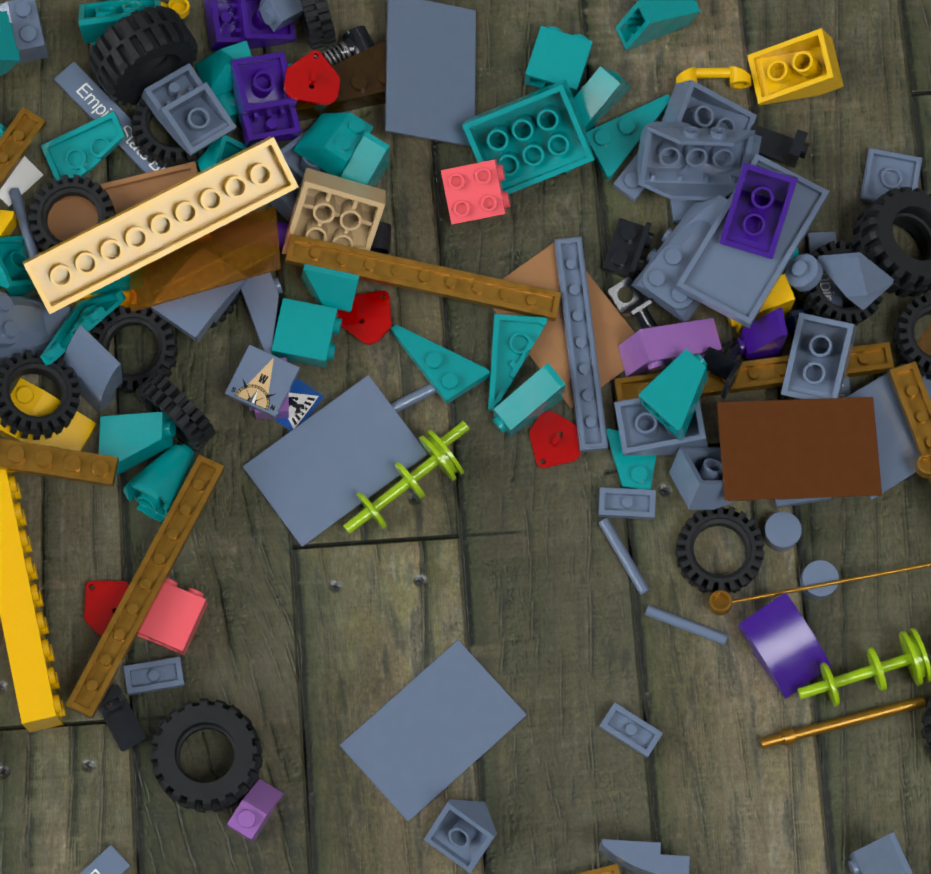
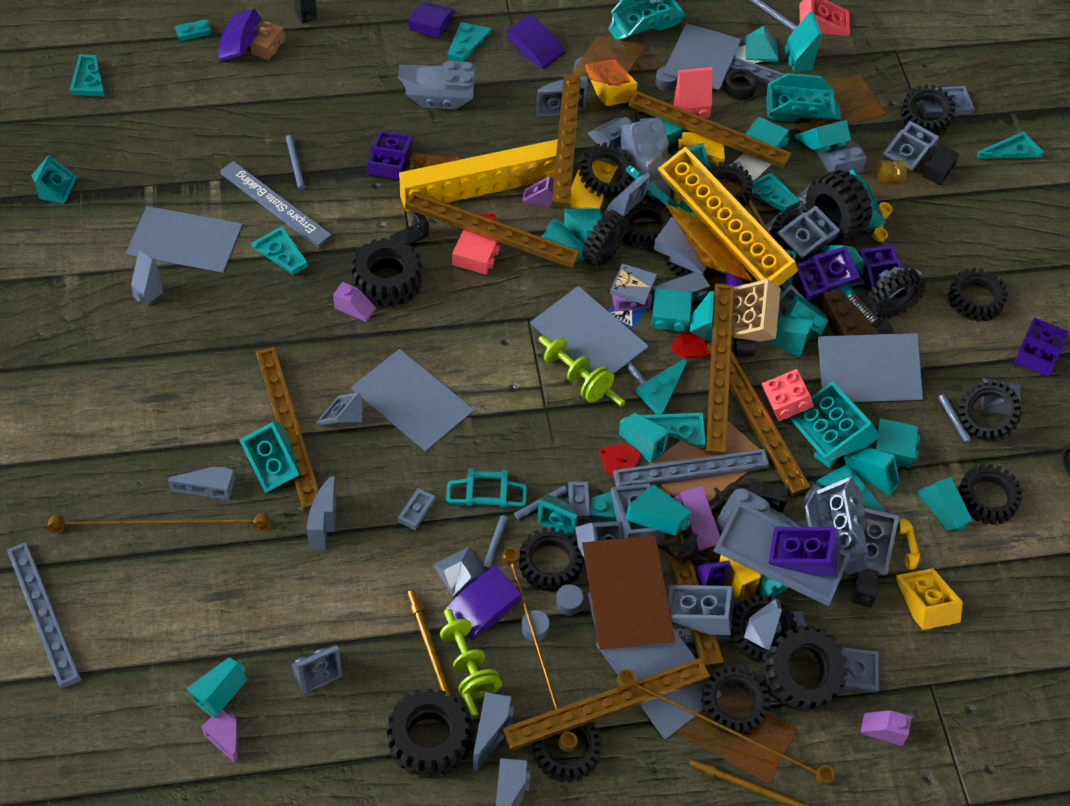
camera: 85 degrees right, 20 degrees down
sand blue plate [123,657,185,696] -> none
red piece [284,50,340,105] -> none
sand blue wheel [785,254,823,291] -> none
none -> sand blue slope [433,547,485,598]
none -> teal bar [446,468,527,508]
none -> medium lavender slope [522,176,554,207]
none -> teal slope [537,494,578,539]
none -> pearl gold plate [707,342,810,497]

